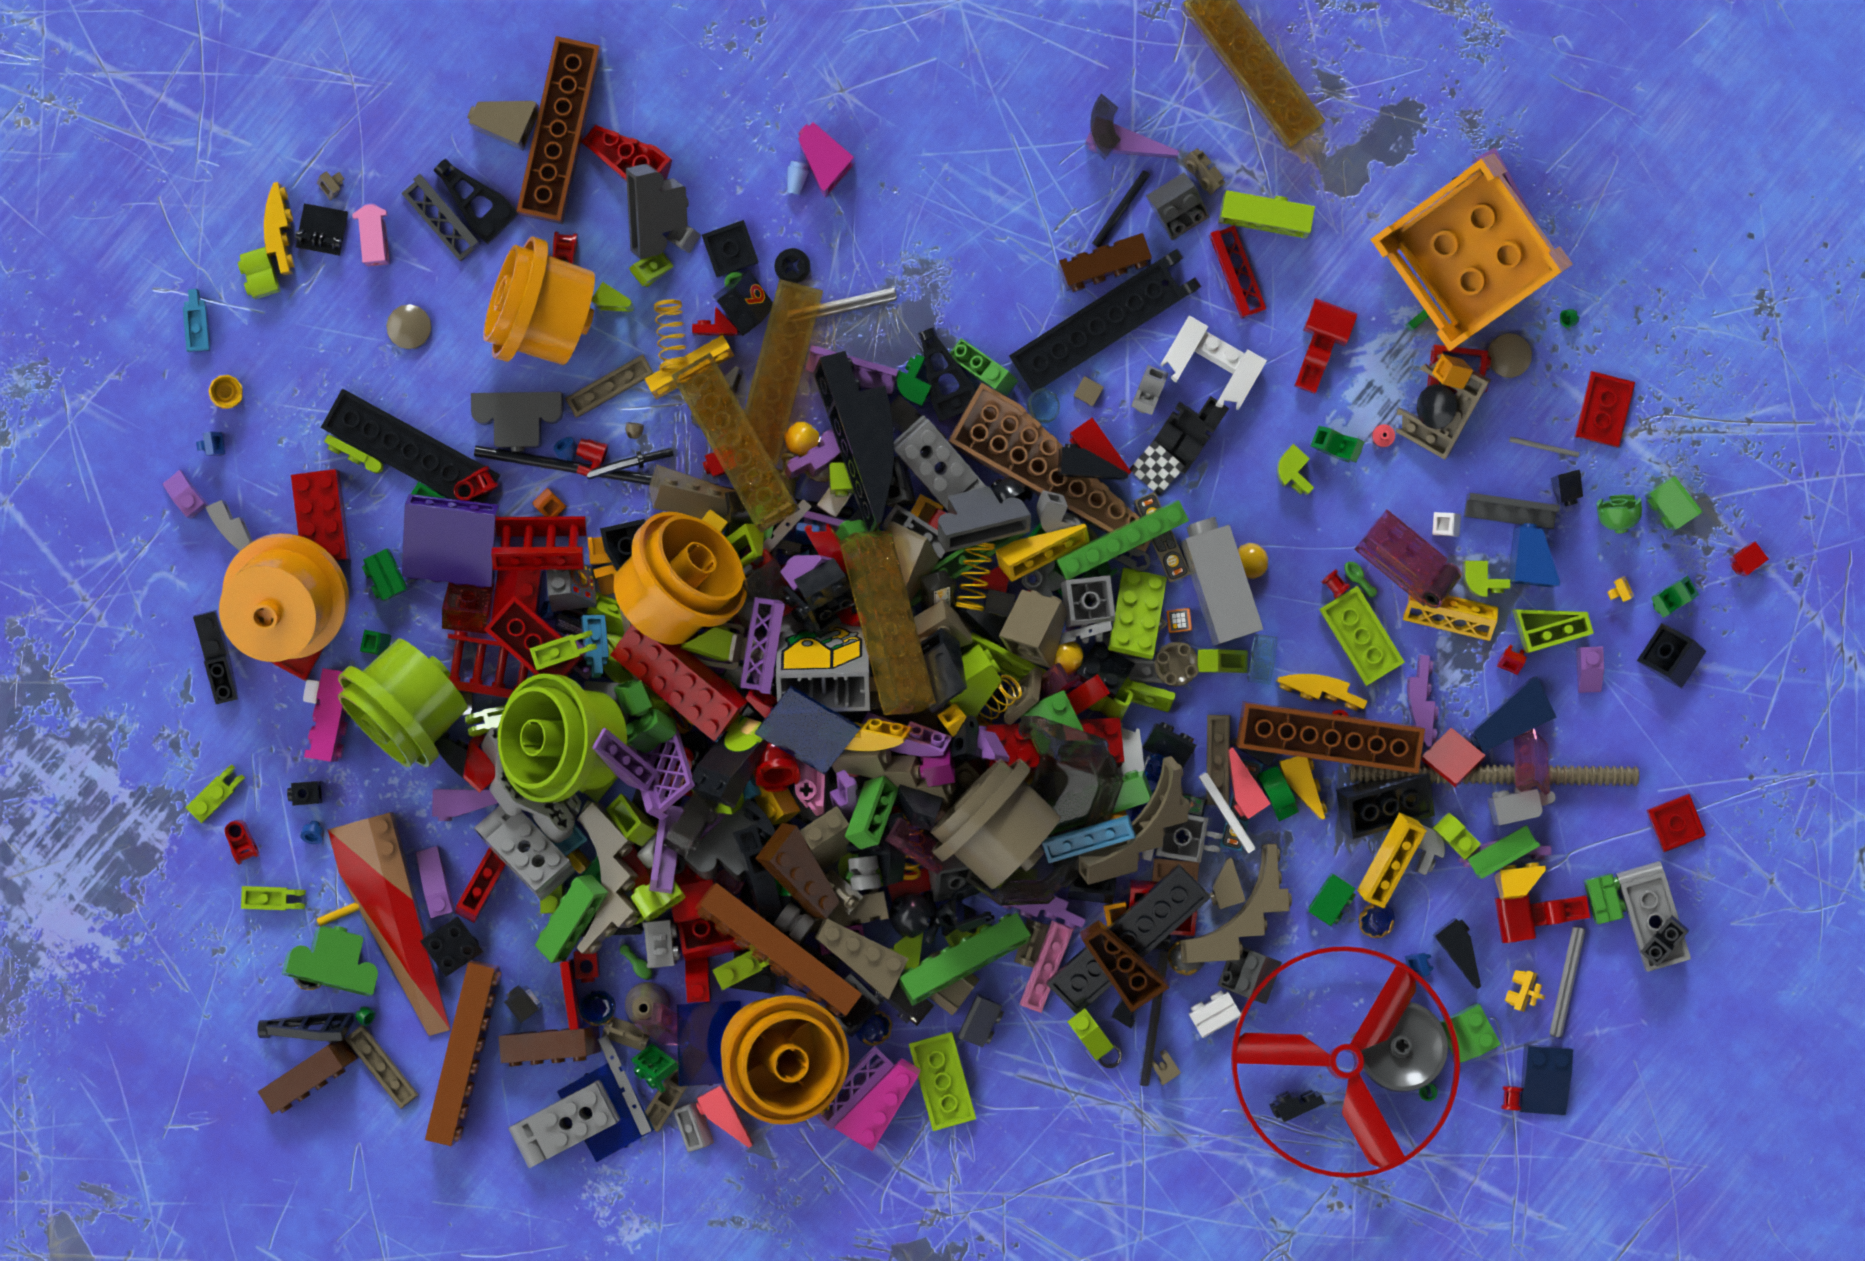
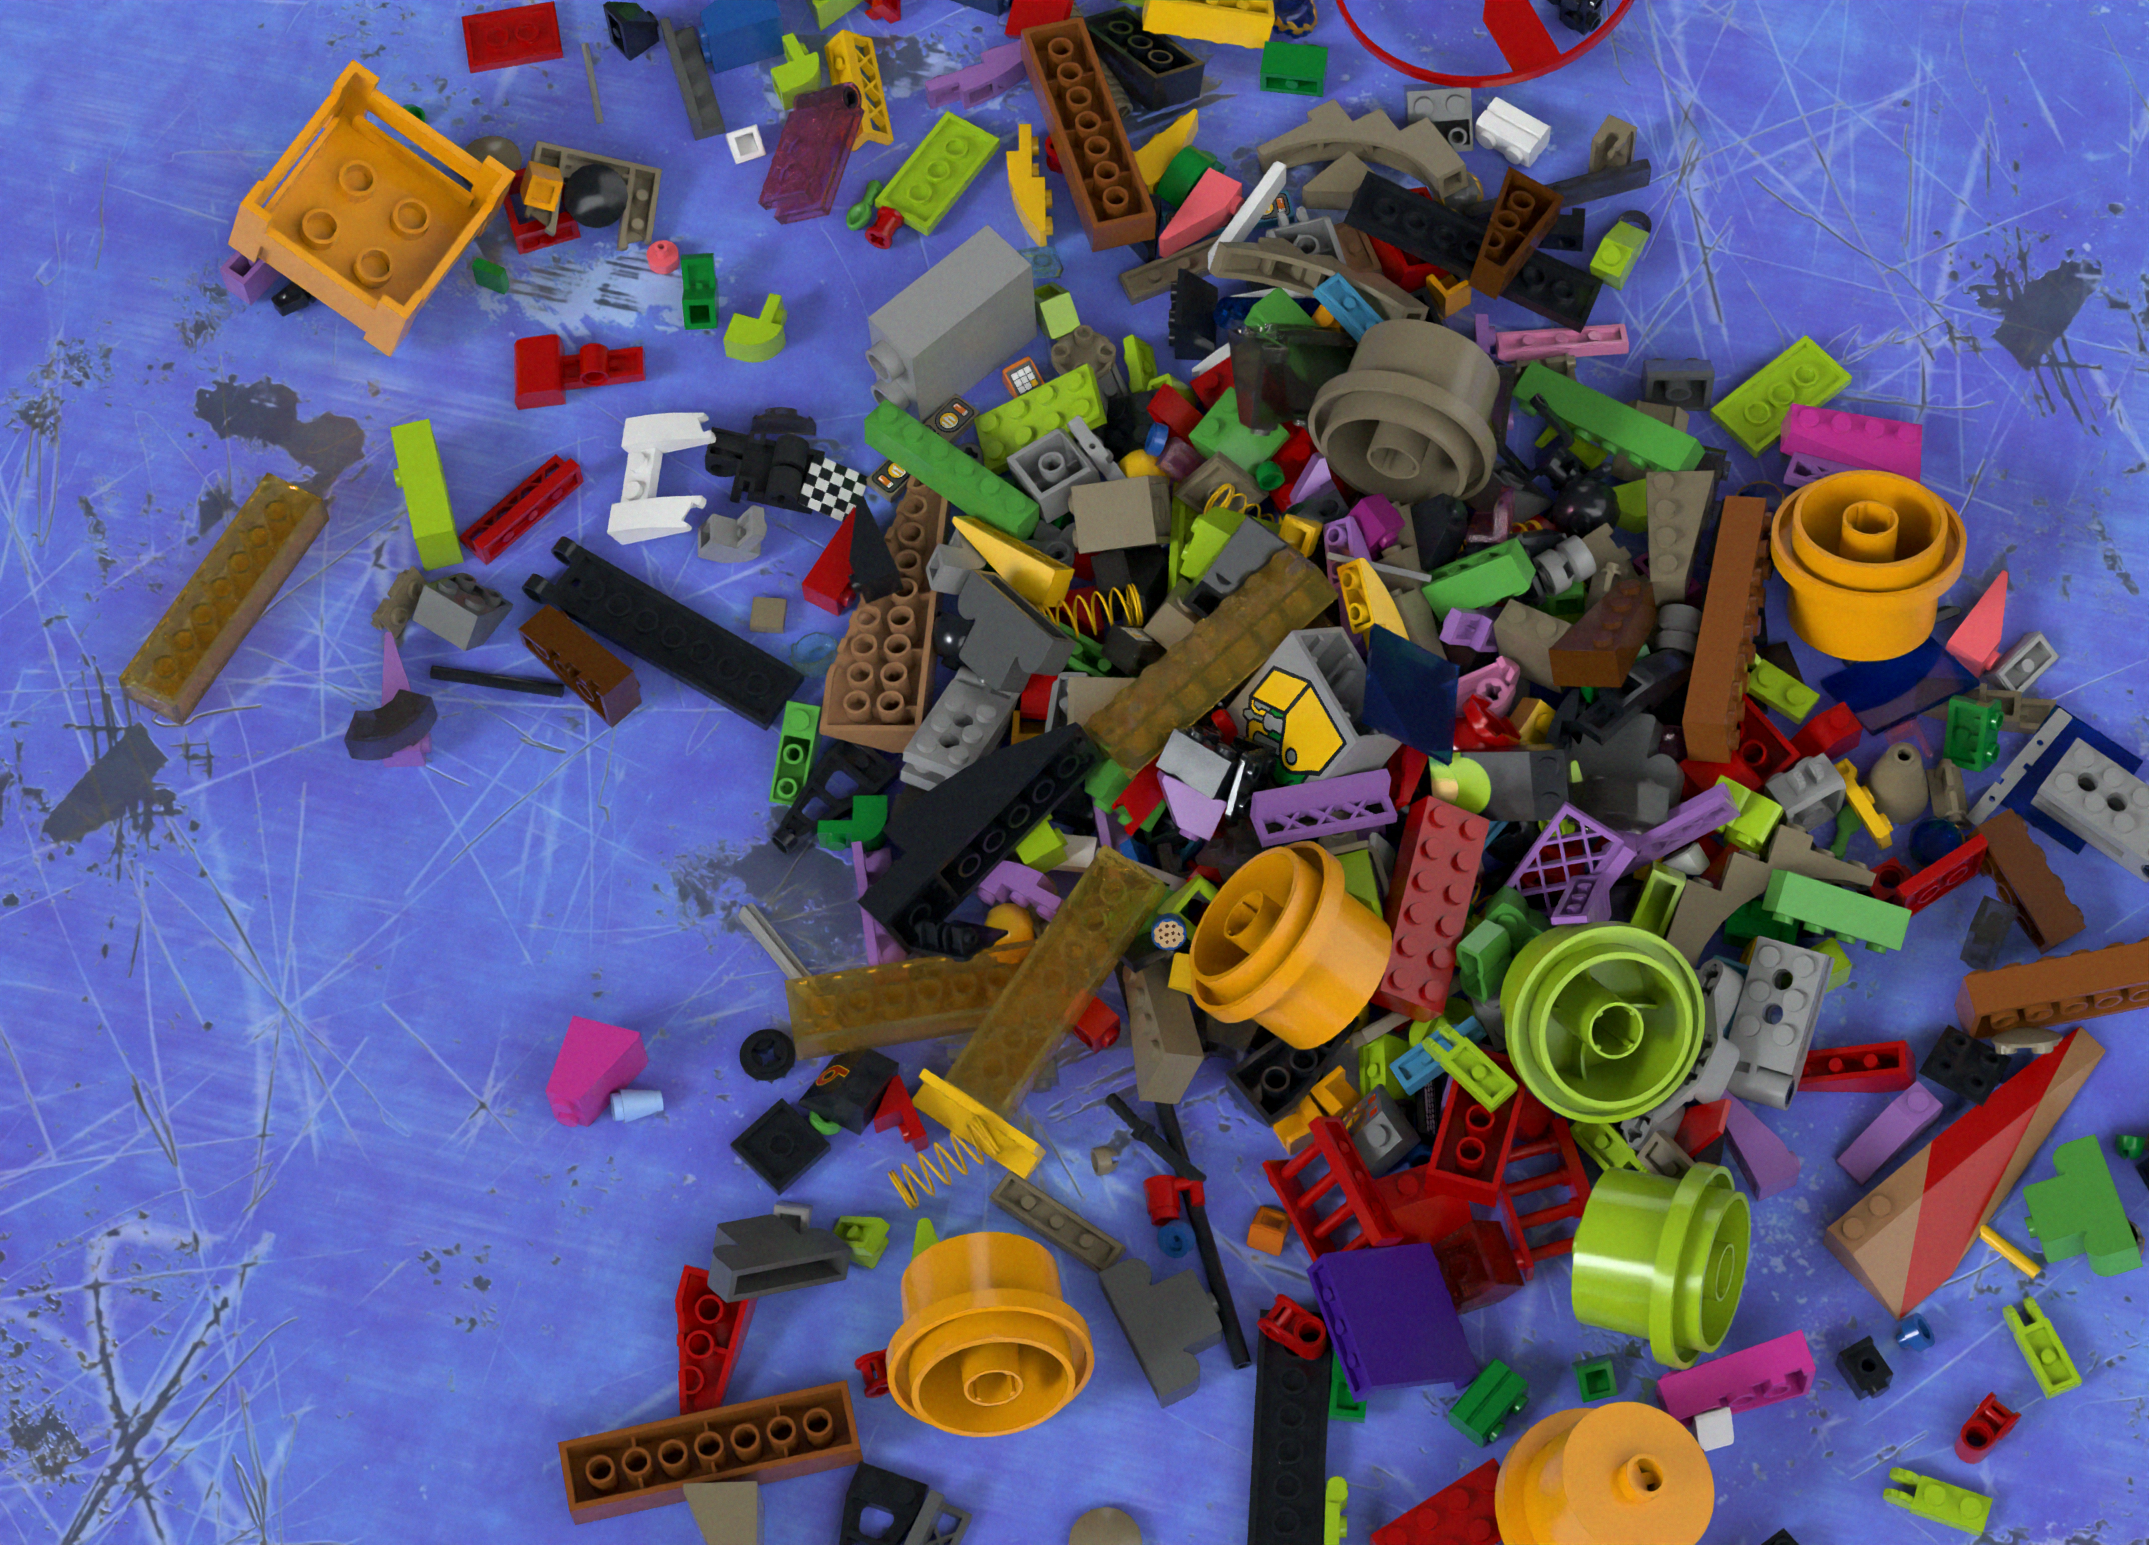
camera: 110 degrees left, 25 degrees down
none -> clear smoke tile [751,407,817,435]
none -> black hinge [910,918,1009,962]
none -> blue tile [1144,422,1169,457]
none -> tile [1151,913,1187,950]
none -> green hinge [1256,461,1285,491]
none -> light grey piece [1326,552,1432,582]
none -> dark tan plate [1636,1130,1696,1179]
none -> yellow hinge [1833,758,1894,851]
none -> dark tan dish [1991,1026,2063,1054]

